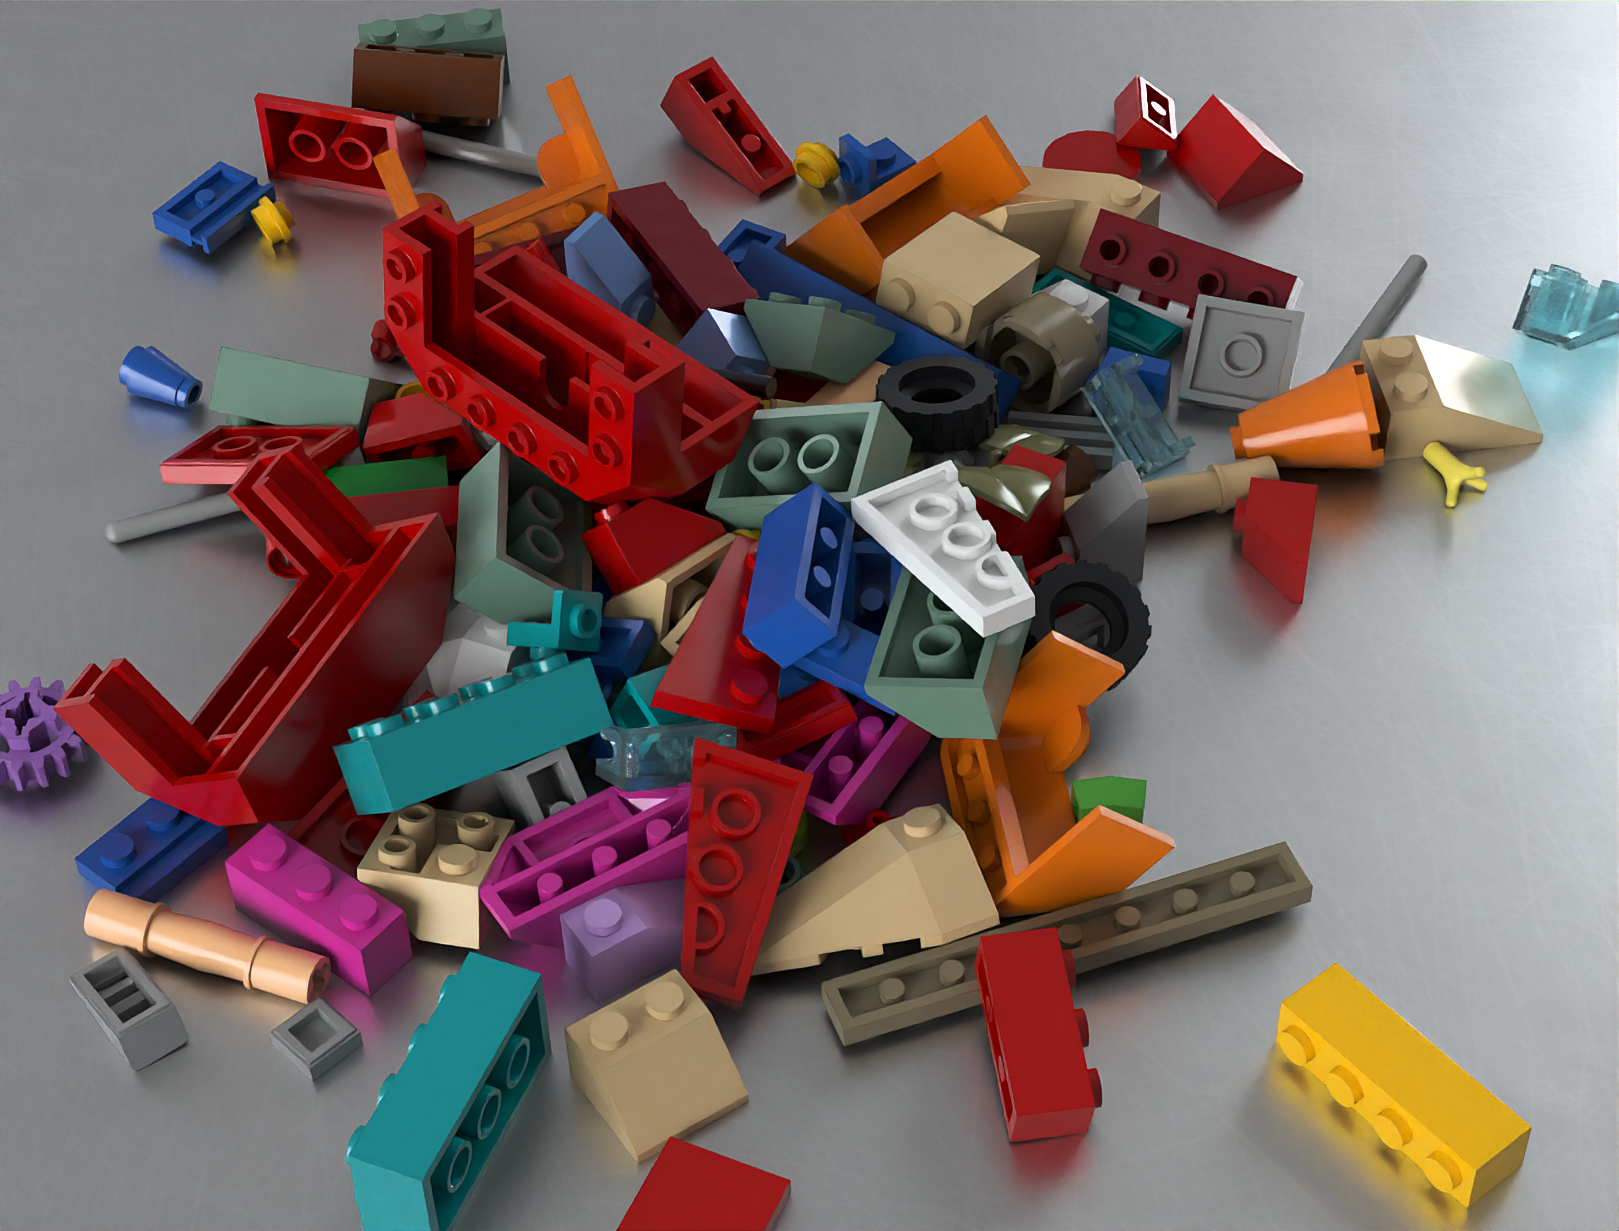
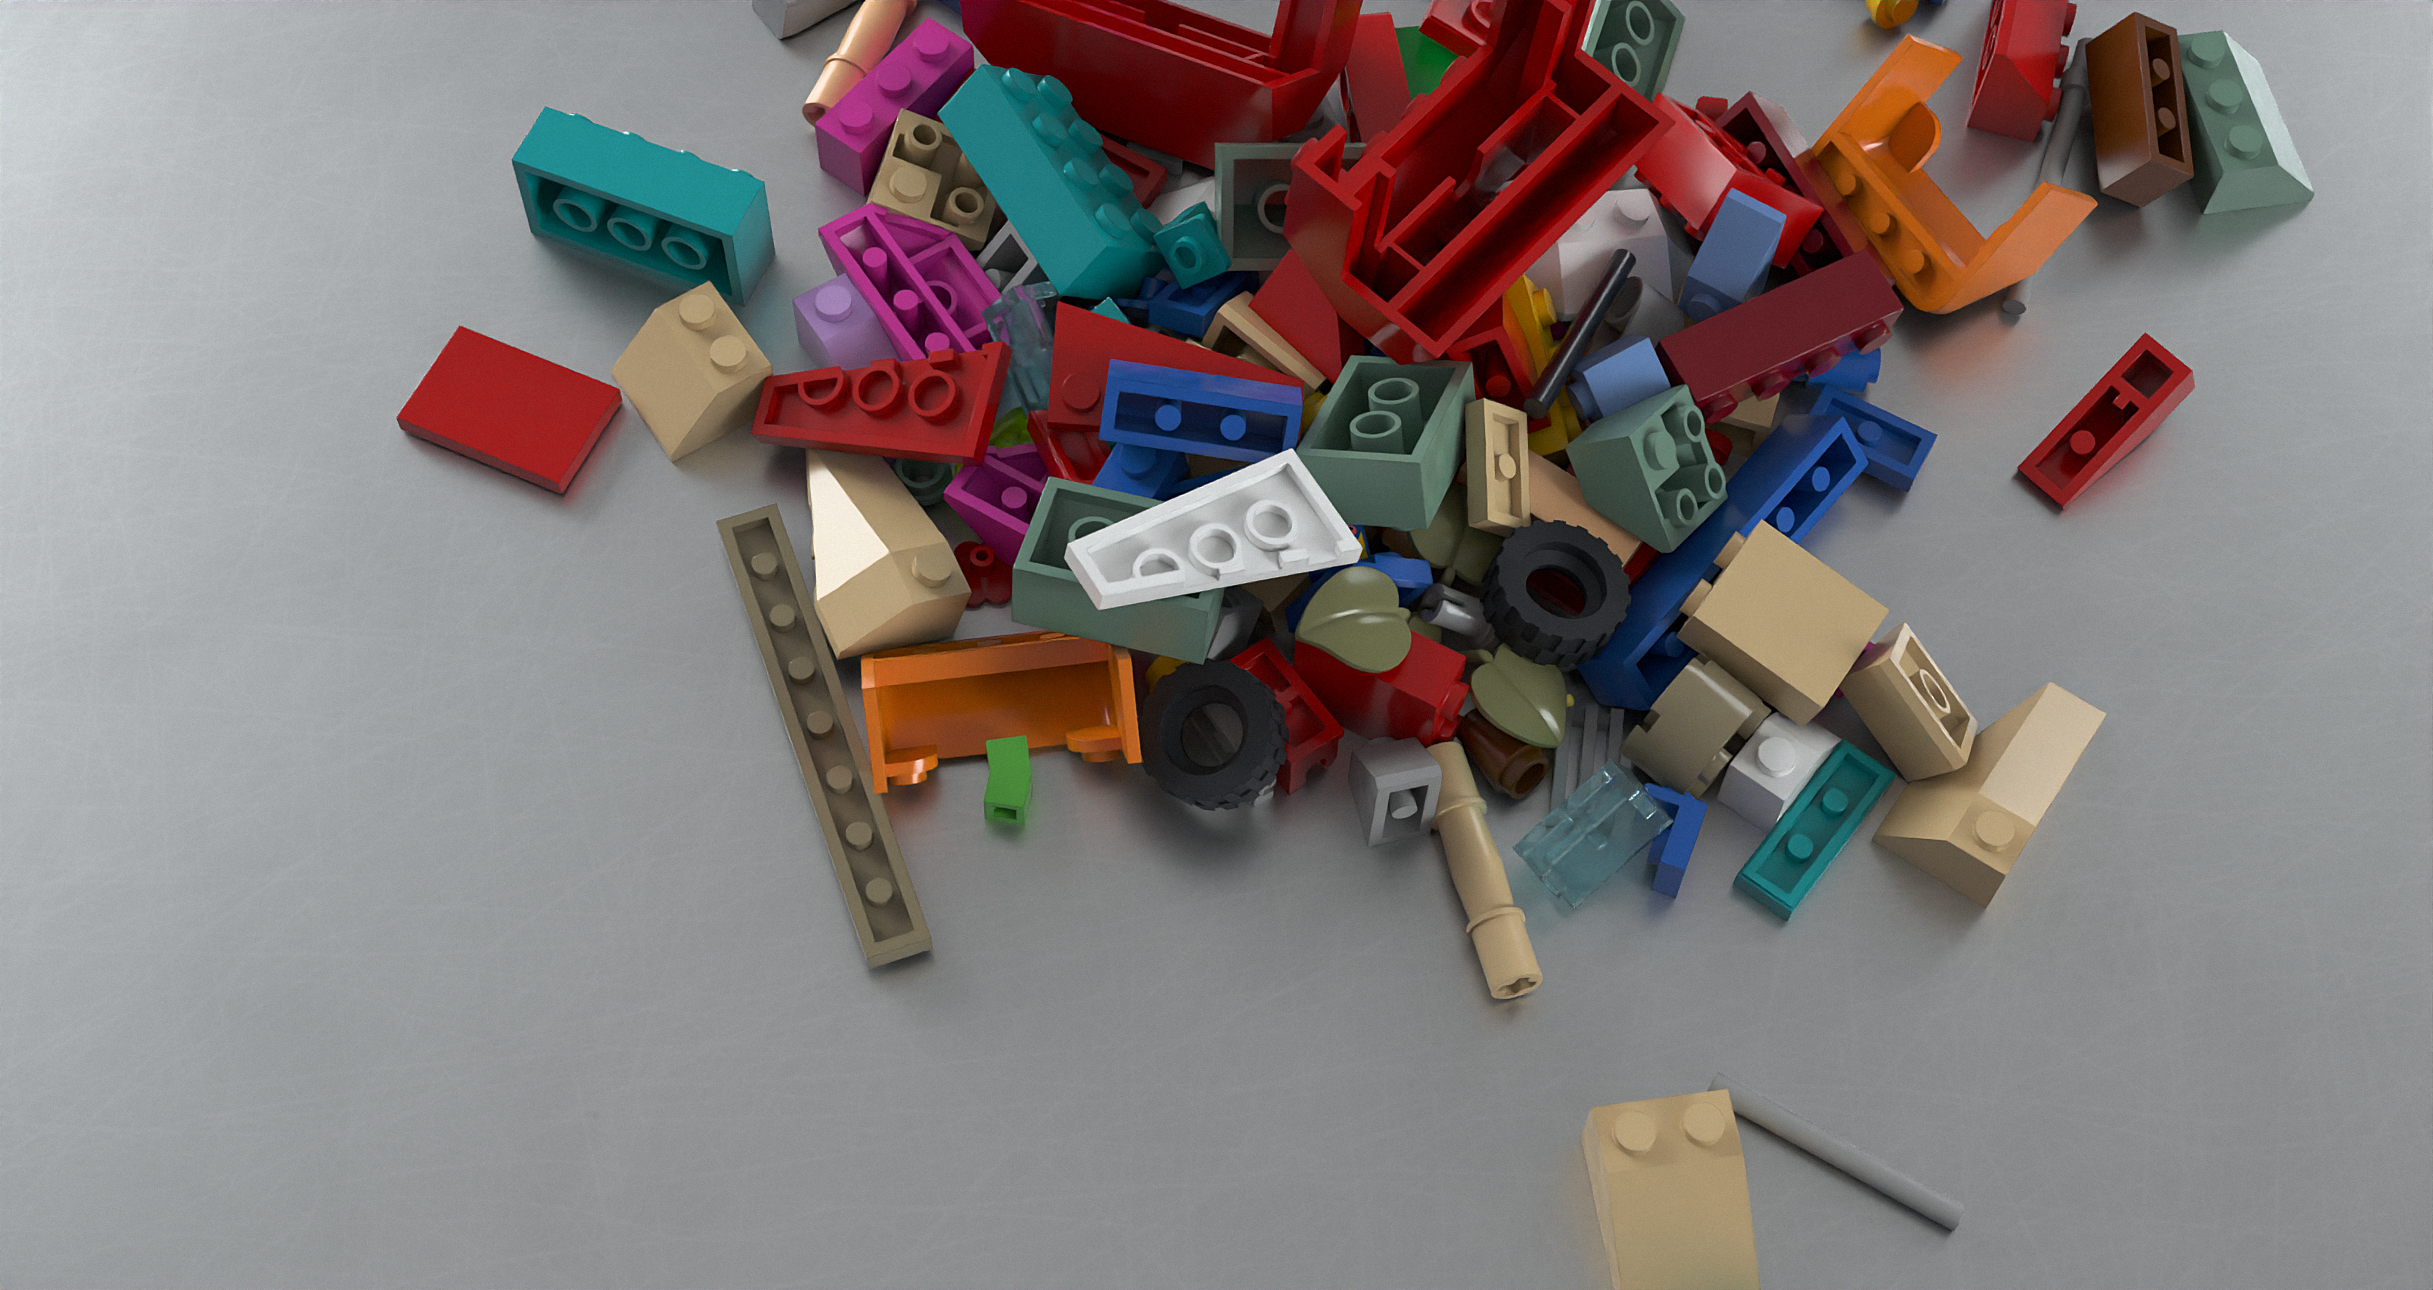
camera: 85 degrees right, 15 degrees up
light grey tile [270,996,363,1082] -> none
orange windscreen [780,115,1031,301] -> none
yellow plate [793,142,840,188] -> none
blue bracket [837,133,916,196] -> none
red brick [974,927,1102,1142] -> none
red tile [1042,130,1141,183] -> none
dark red brick [1079,208,1304,321] -> none
red slope [1114,75,1178,151] -> none
red slope [1167,94,1303,210] -> none
light grey plate [1177,294,1305,413] -> none
orange cone [1229,360,1385,469] -> none
red slope [1232,477,1319,604] -> none
yellow brick [1276,962,1532,1209] -> none
light yellow bar [1423,441,1488,507] -> none

